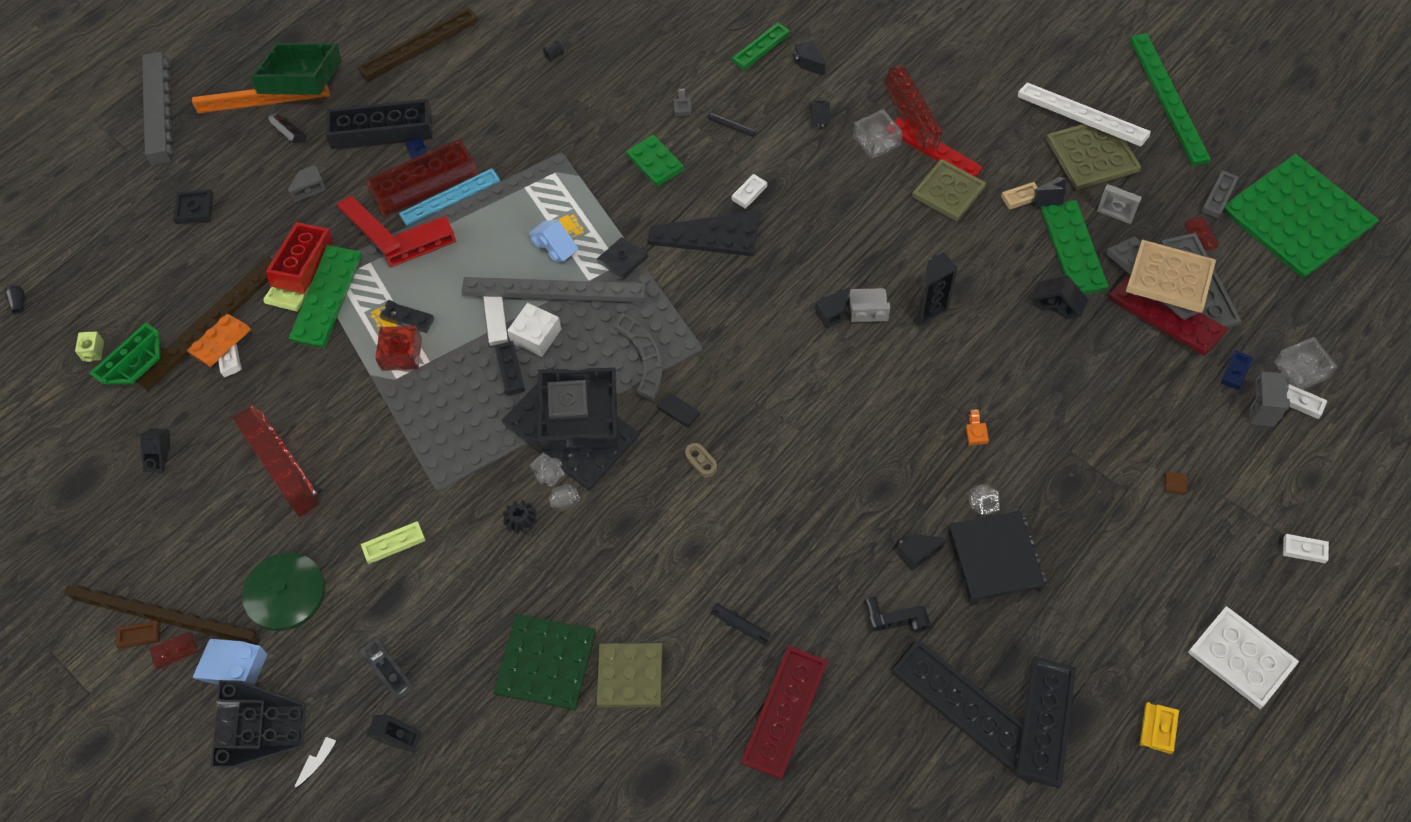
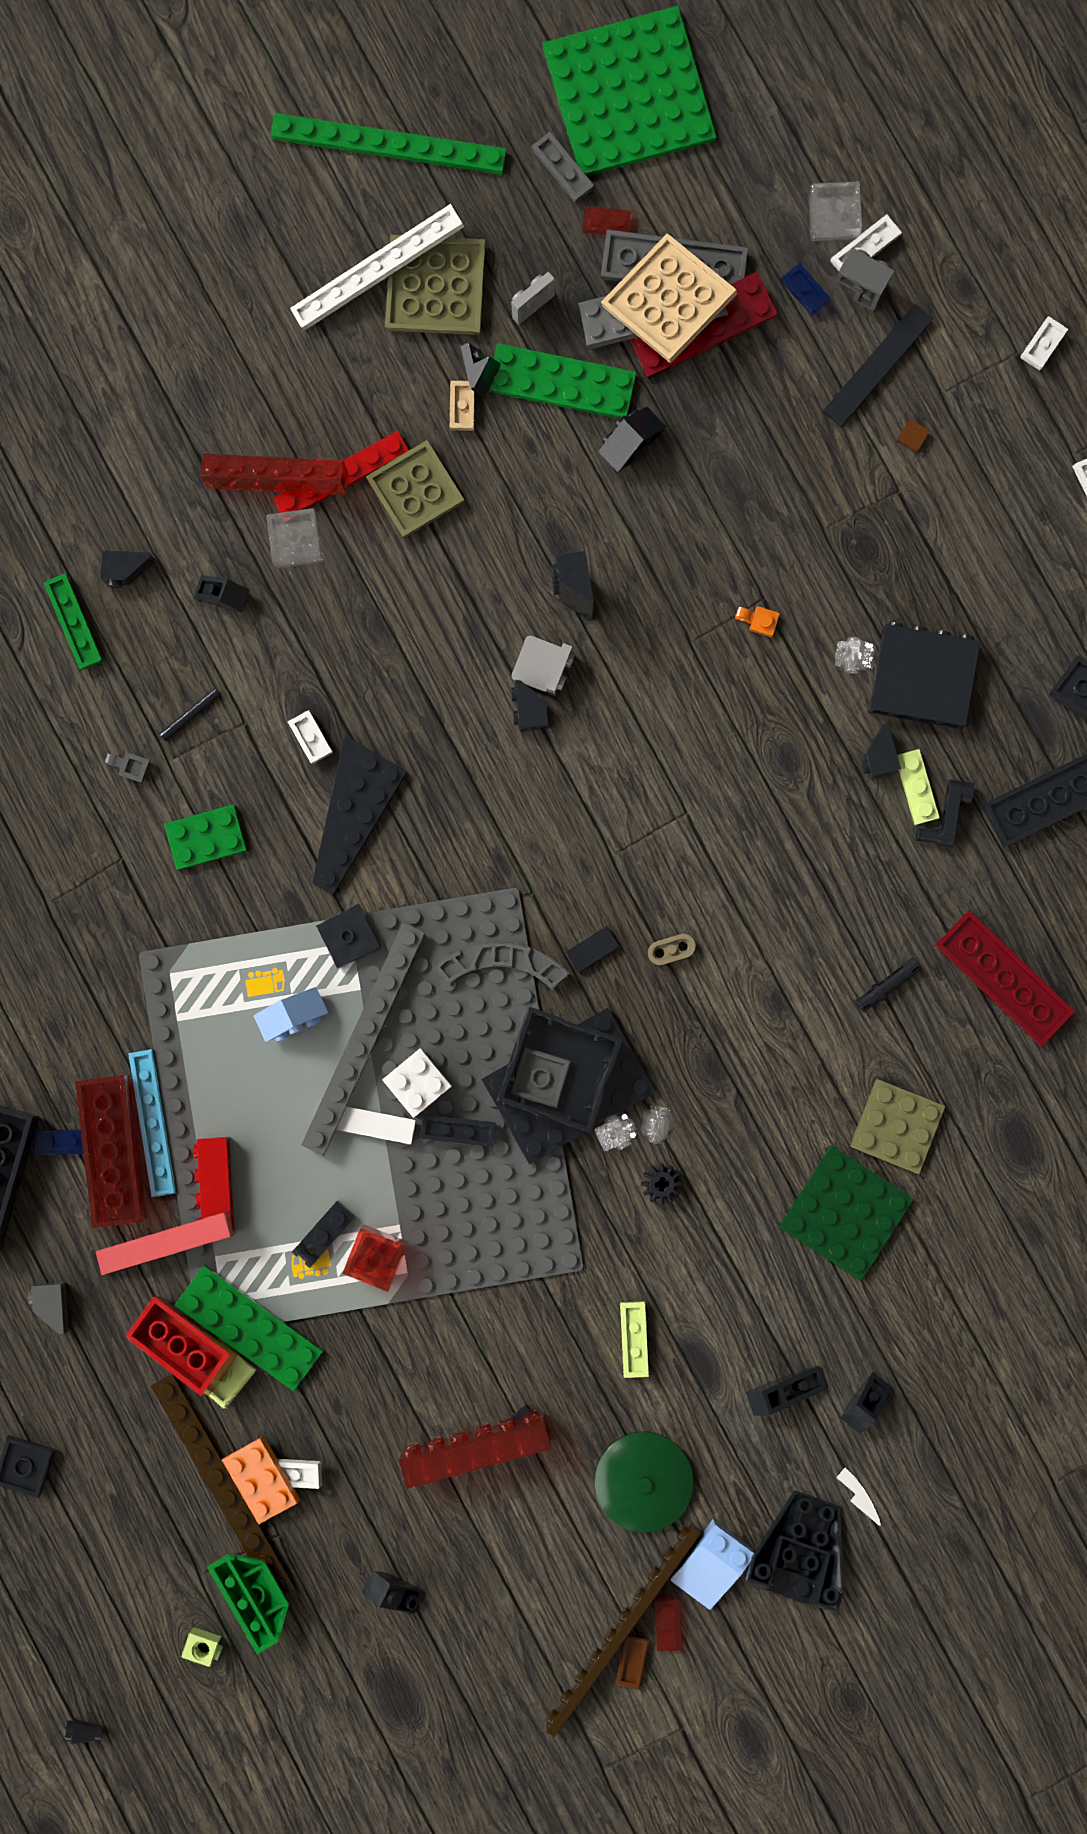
camera: 65 degrees left, 25 degrees up
none -> black tile [823,304,933,427]
none -> yellowish green plate [897,749,939,825]

